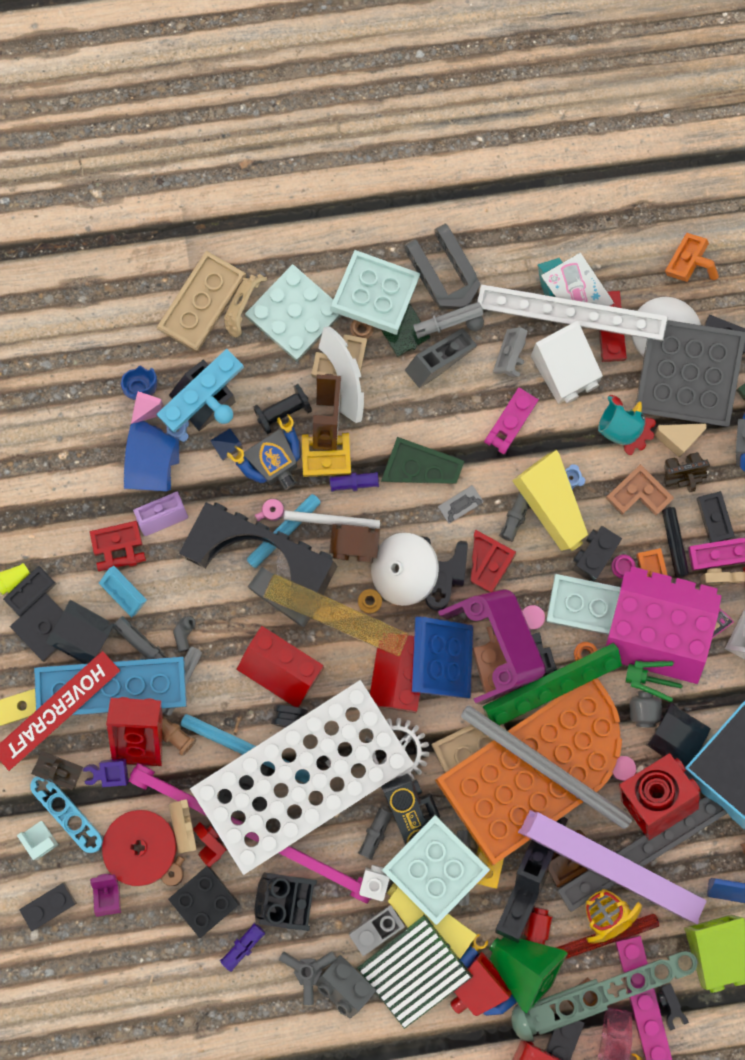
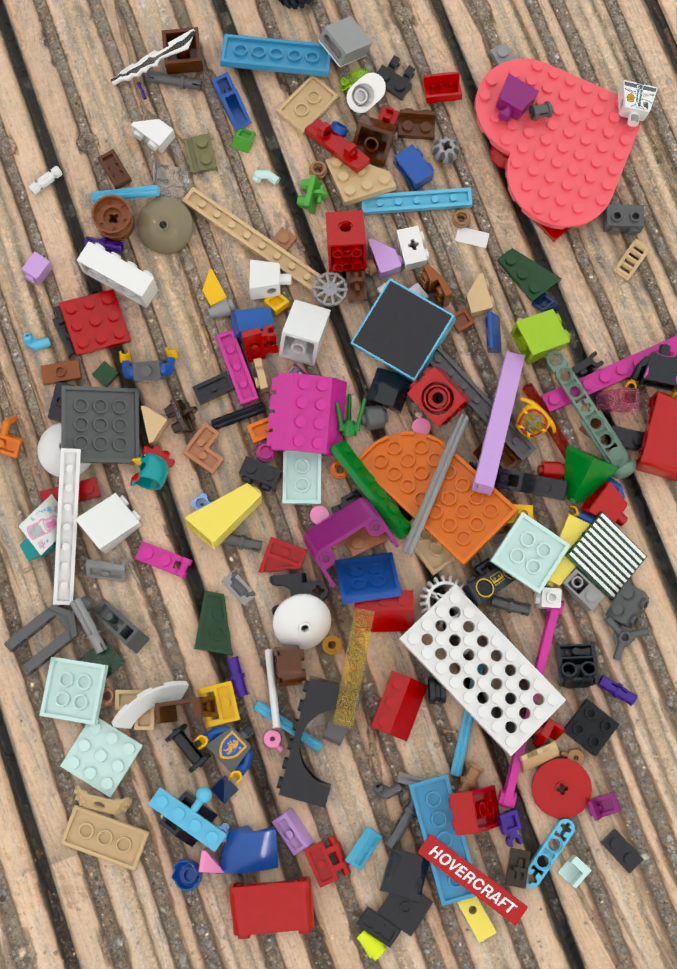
camera: 100 degrees left, 0 degrees up
none -> red windscreen [229,876,315,939]

